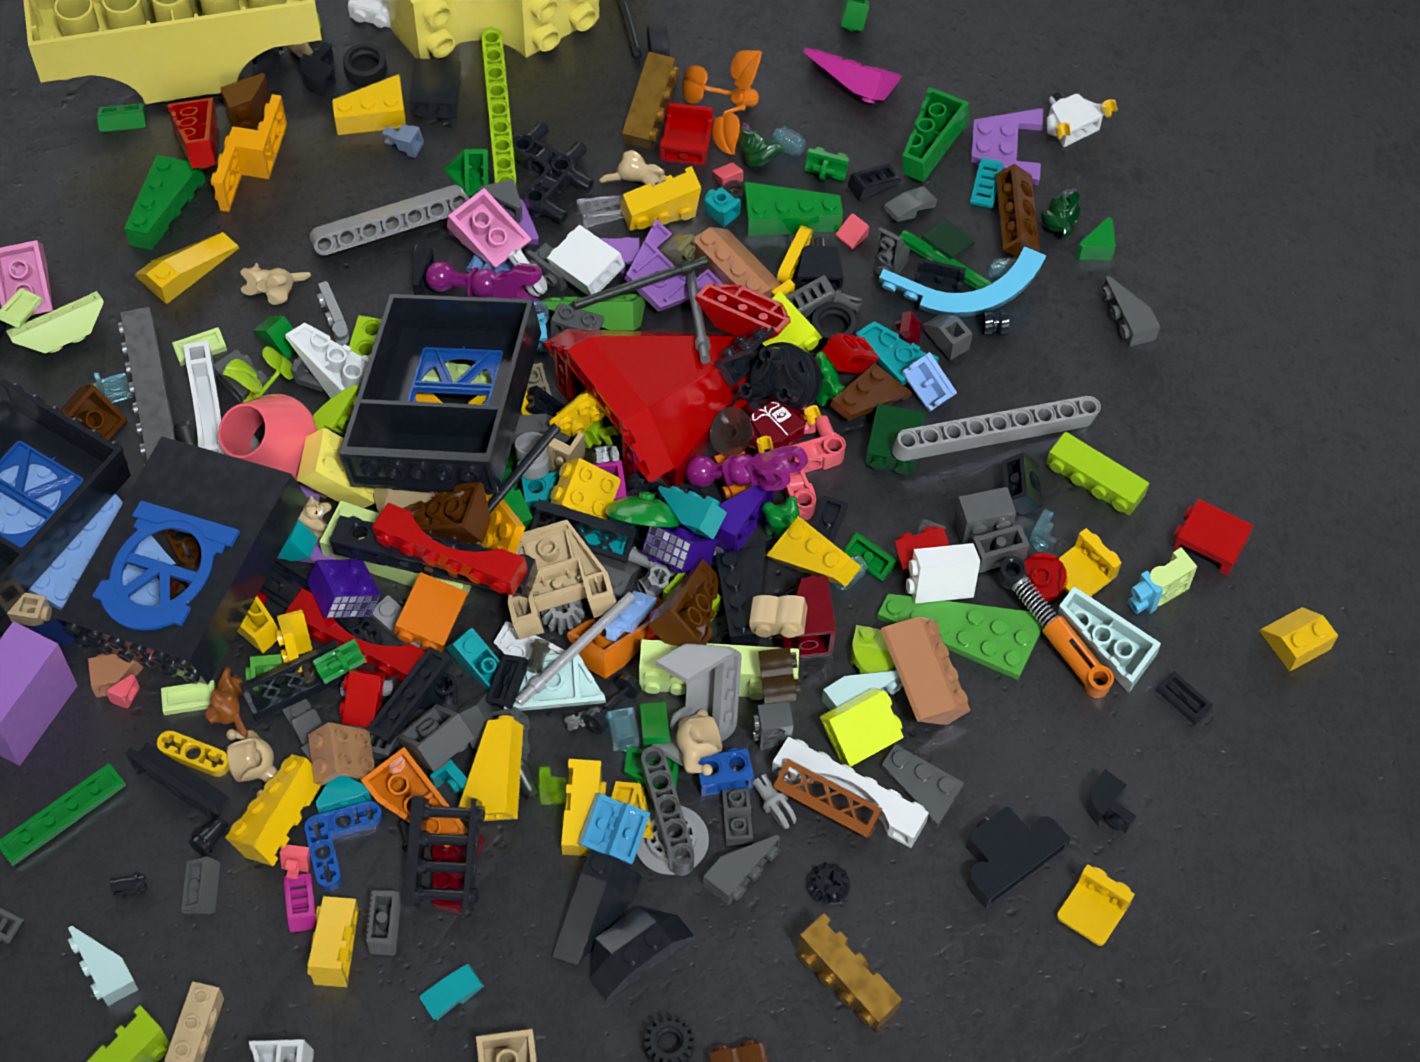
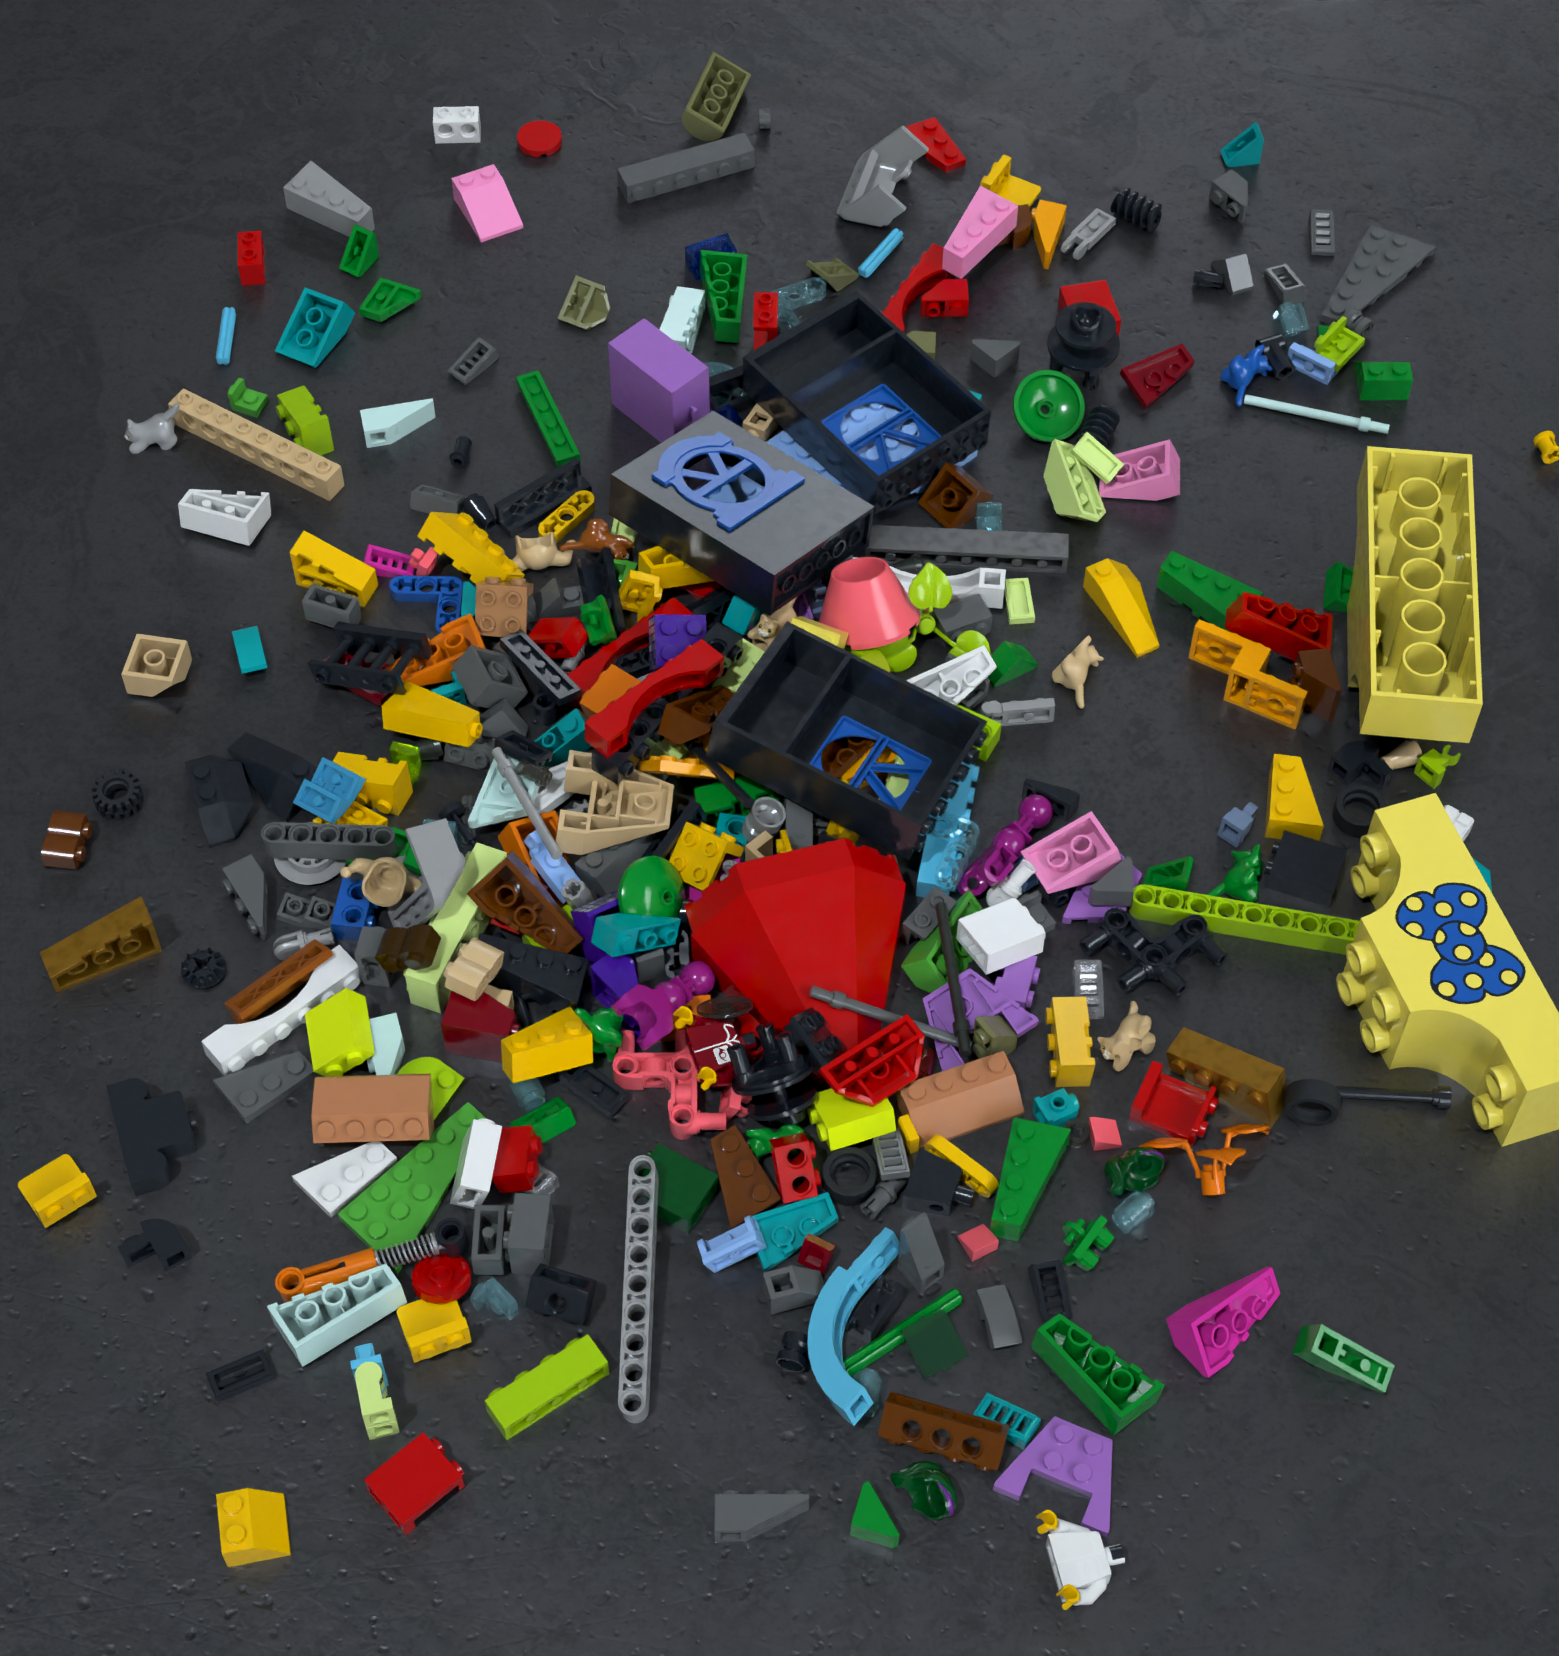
camera: 110 degrees right, 5 degrees down
light grey beam [310,185,469,255] -> none
none -> white wing [292,1141,398,1218]
none -> green animal [1206,844,1264,902]

